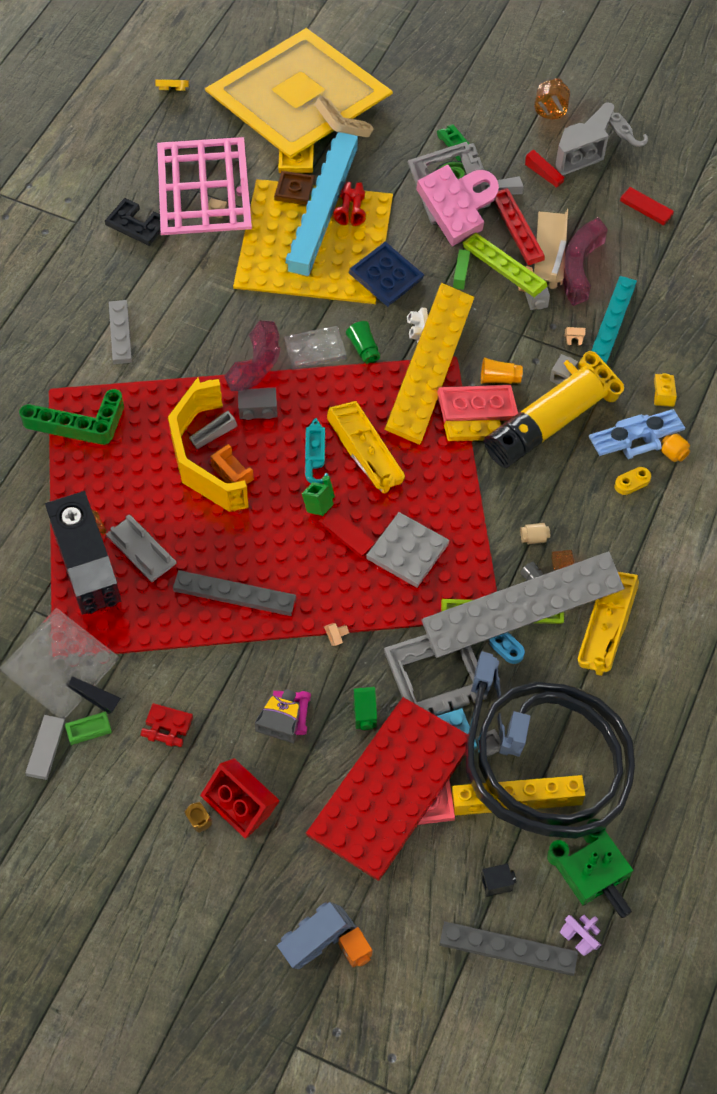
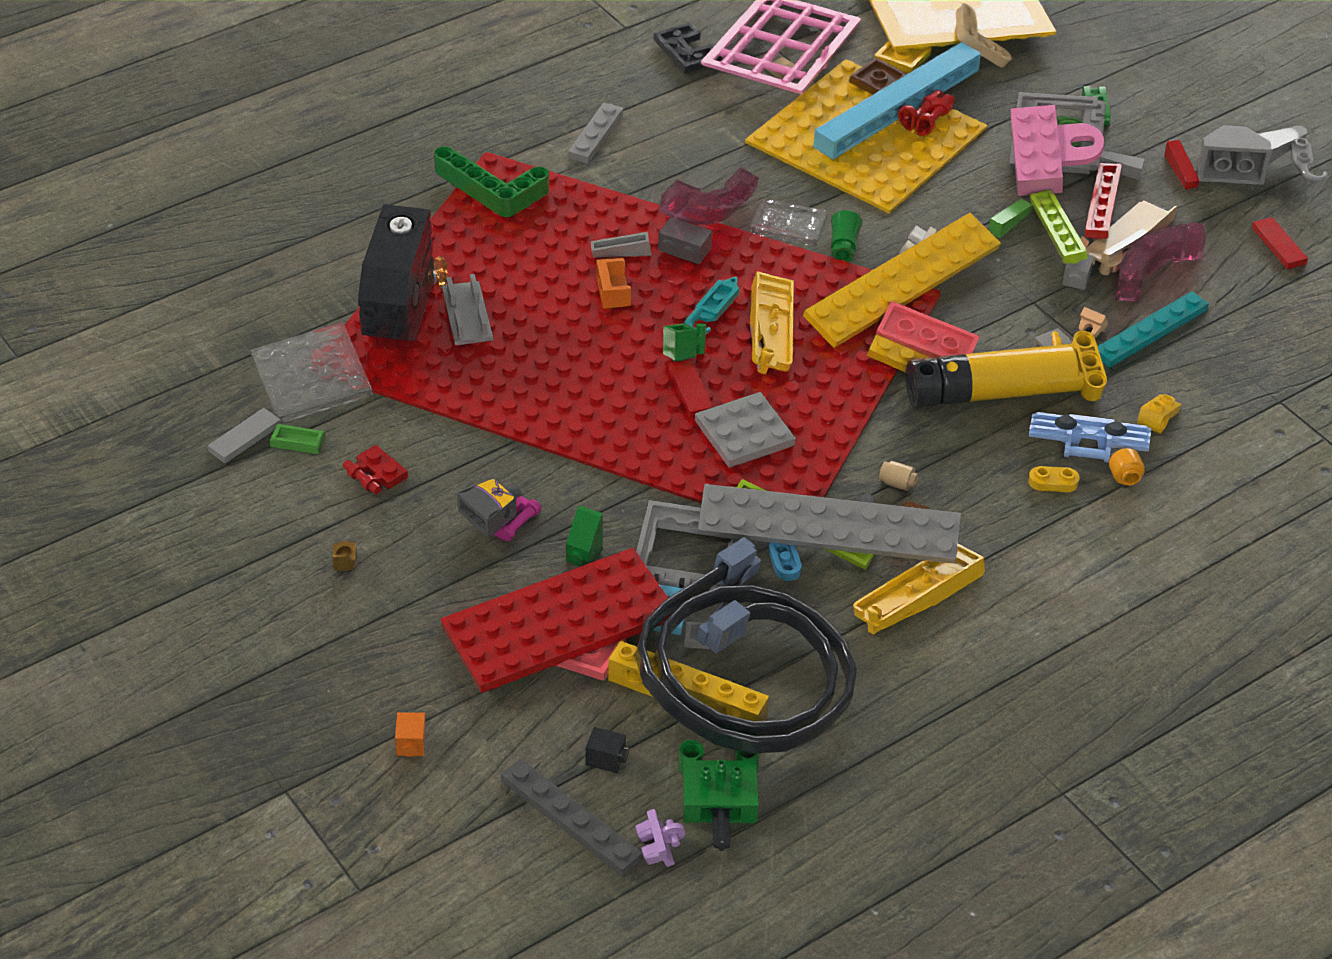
camera: 30 degrees right, 15 degrees down
black piece [65,676,121,714] -> none
yellow panel [168,378,249,512] -> none
dark grey plate [173,570,296,616] -> none
red slope [200,758,280,839] -> none
sand blue wedge [277,902,357,969] -> none
light nougat tile [324,623,349,646] -> none
dark blue plate [348,242,424,307] -> none
light orange plant [481,357,523,384] -> none
clear orange piece [534,78,570,119] -> none

